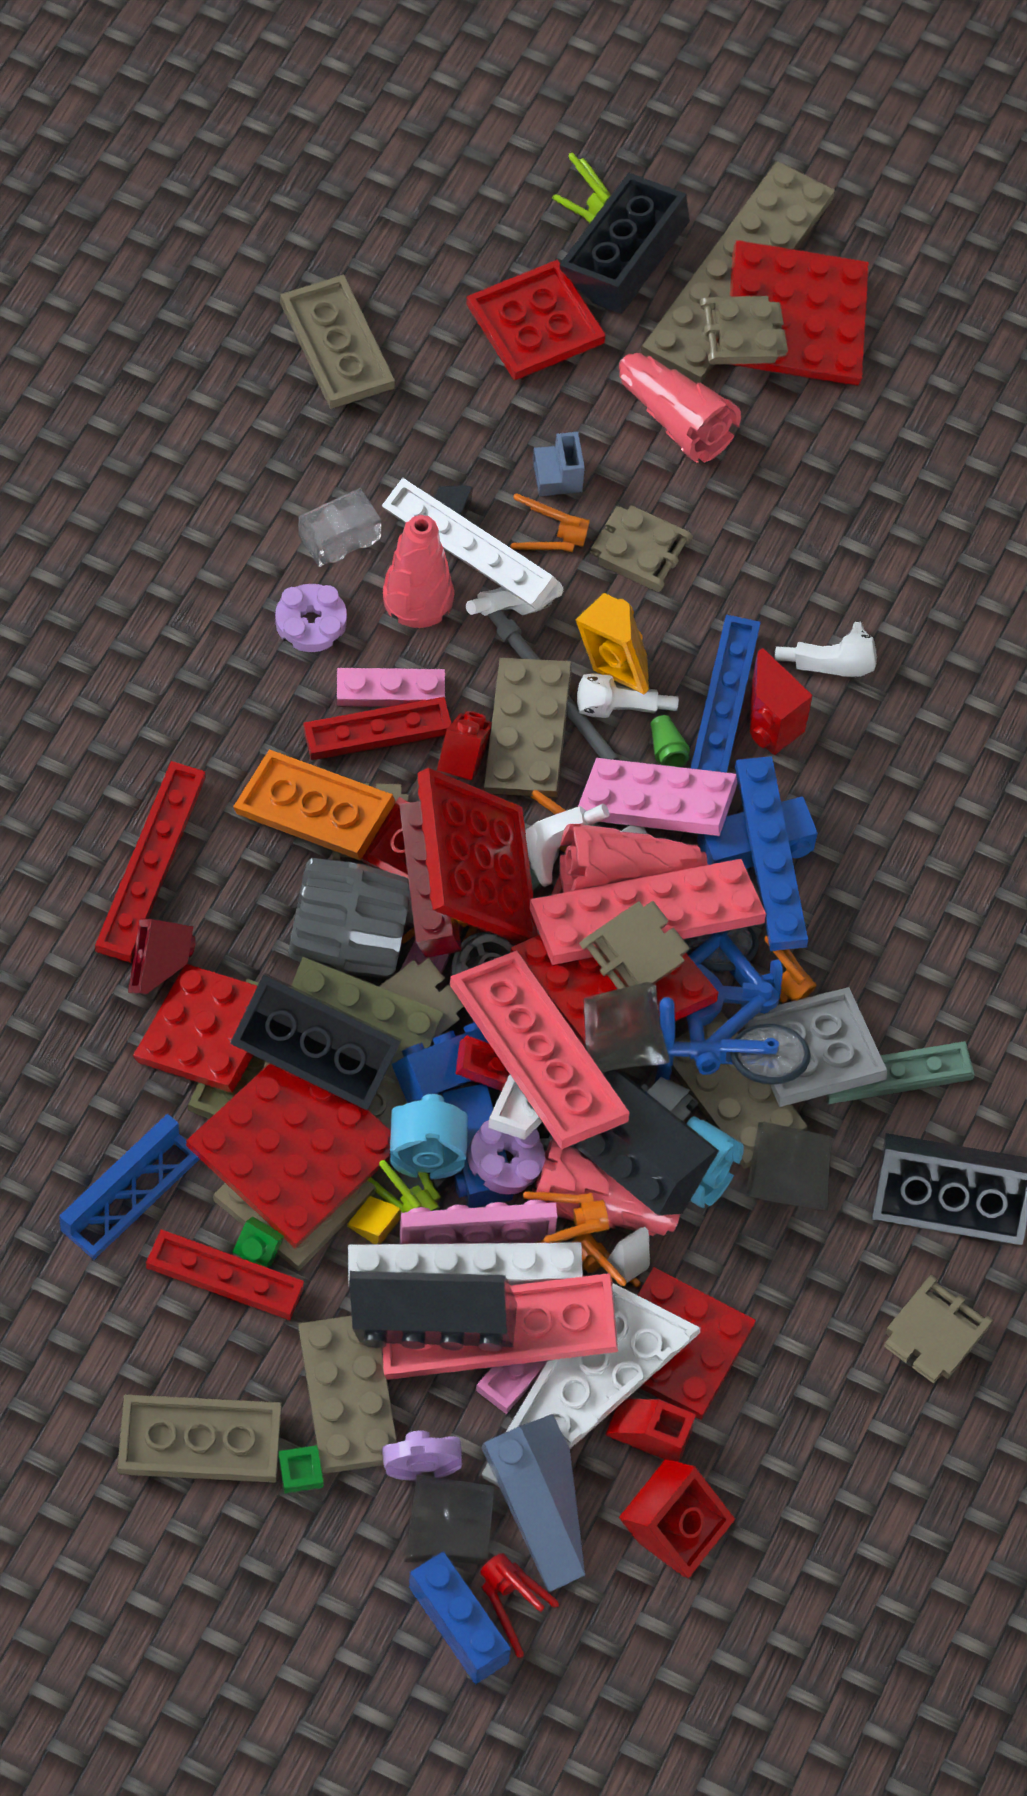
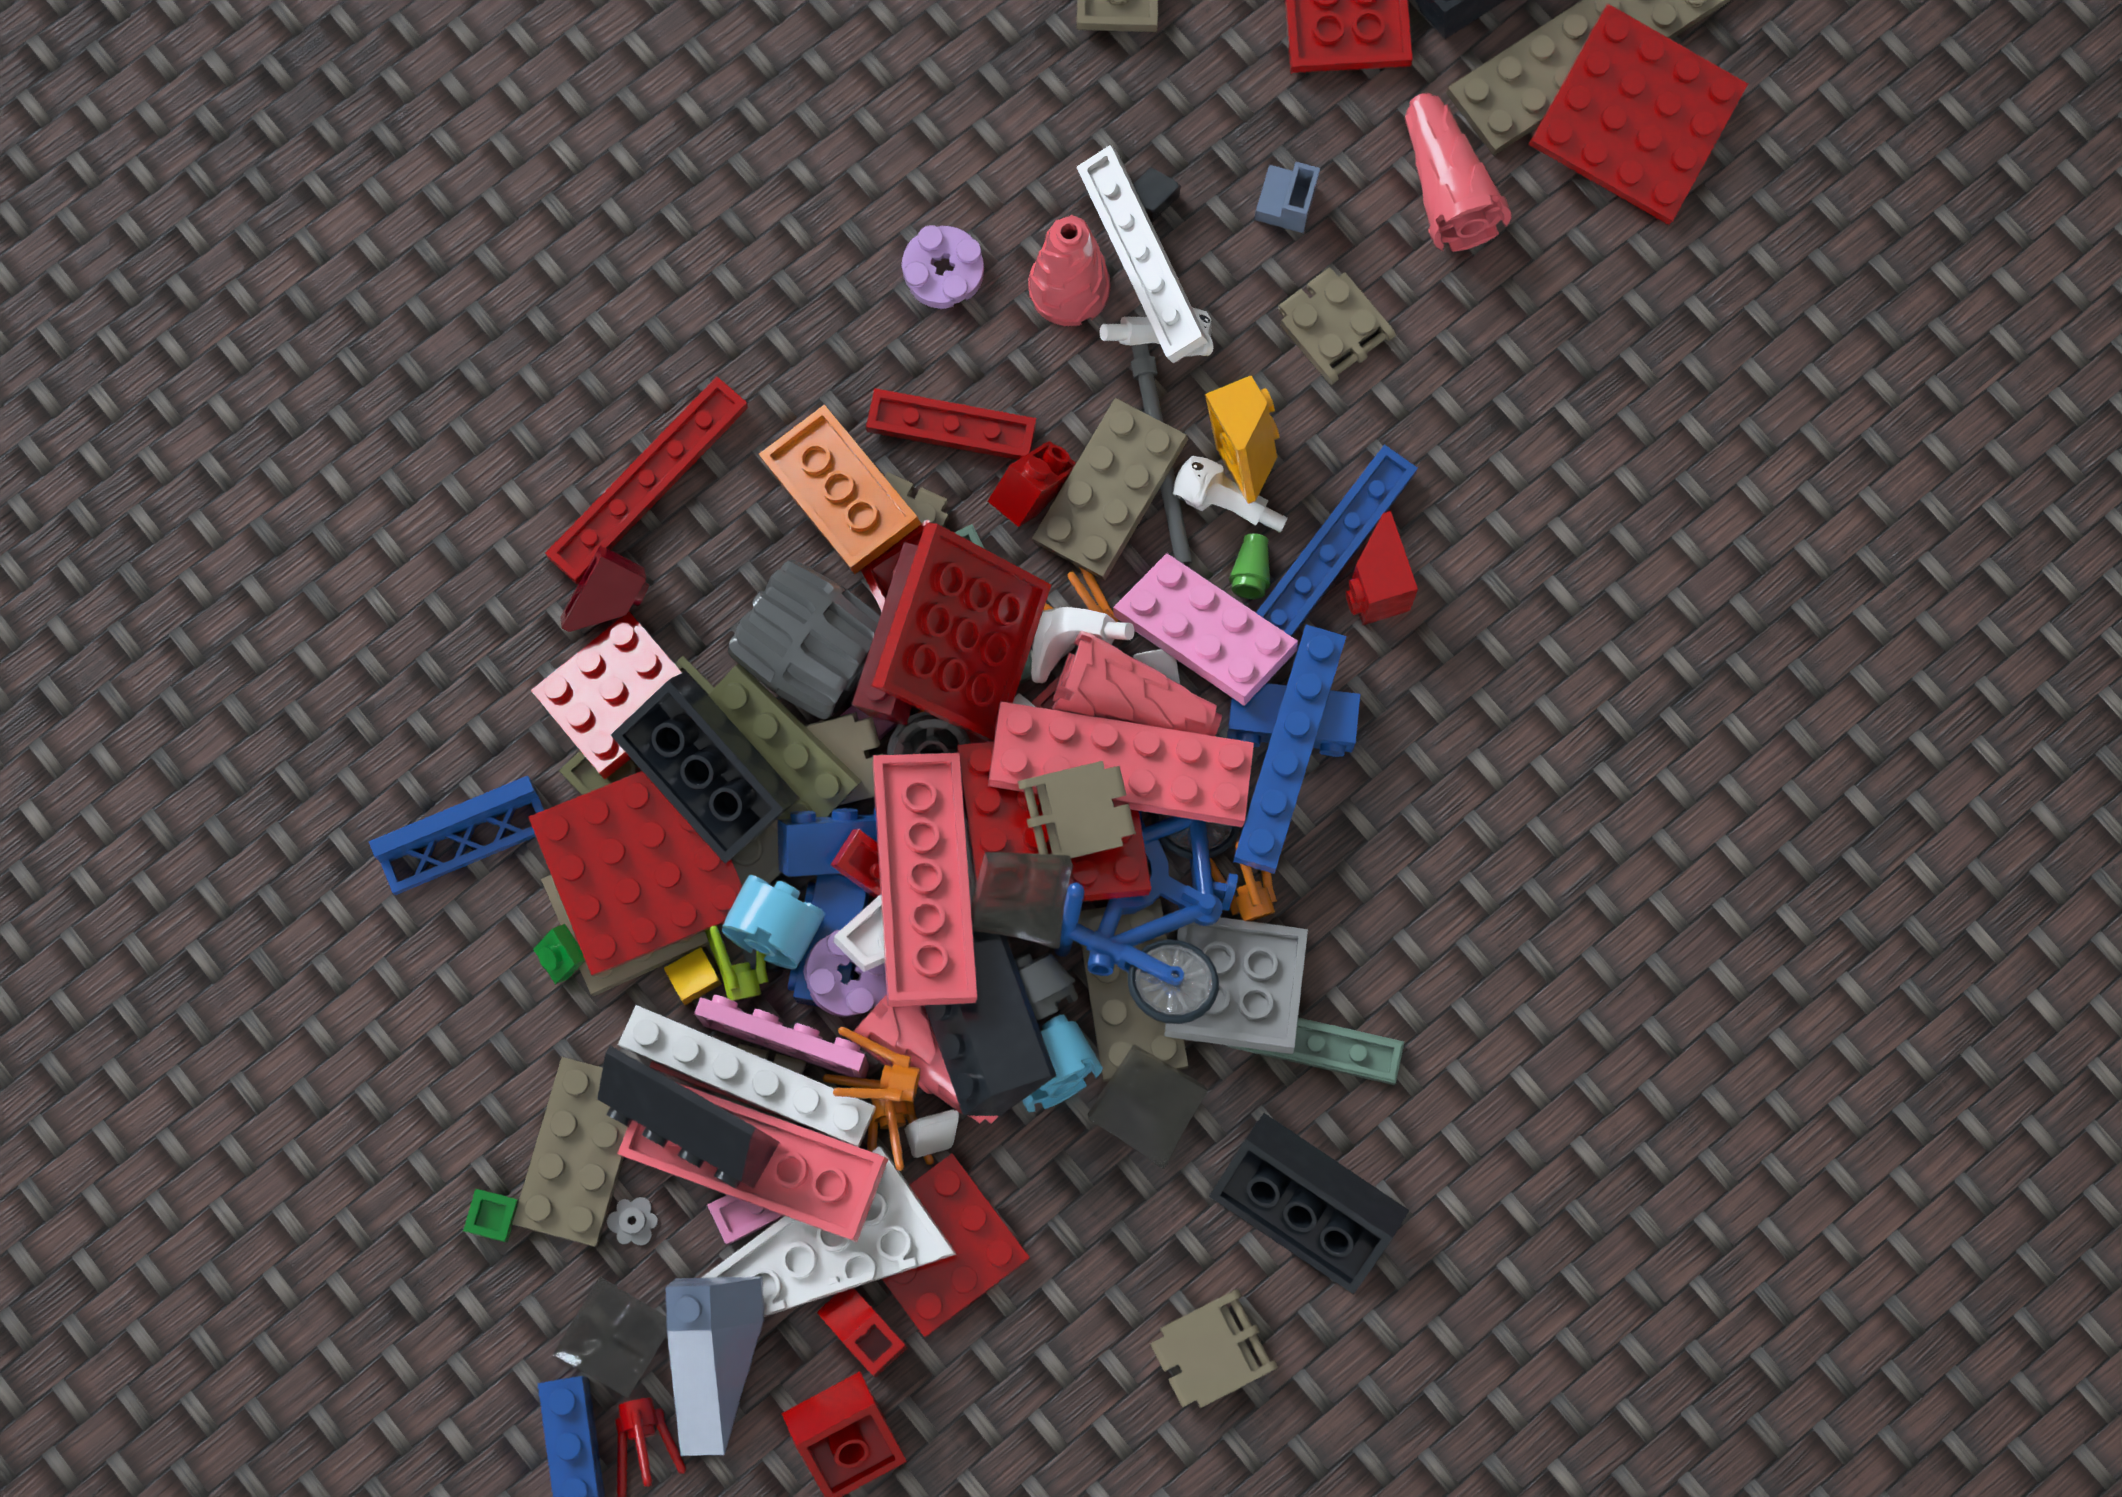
camera: 30 degrees right, 15 degrees up
dark tan plate [118,1394,281,1482] -> none
red plate [146,1229,304,1320] -> none
clear brick [298,488,381,567] -> none
bright pink plate [337,668,445,707] -> none
lavender plate [382,1431,462,1480] -> none
orange plant [510,493,590,553] -> none
dark tan plate [700,296,788,364] -> none
white animal [775,622,877,677] -> none
none -> light grey plant [607,1197,658,1246]

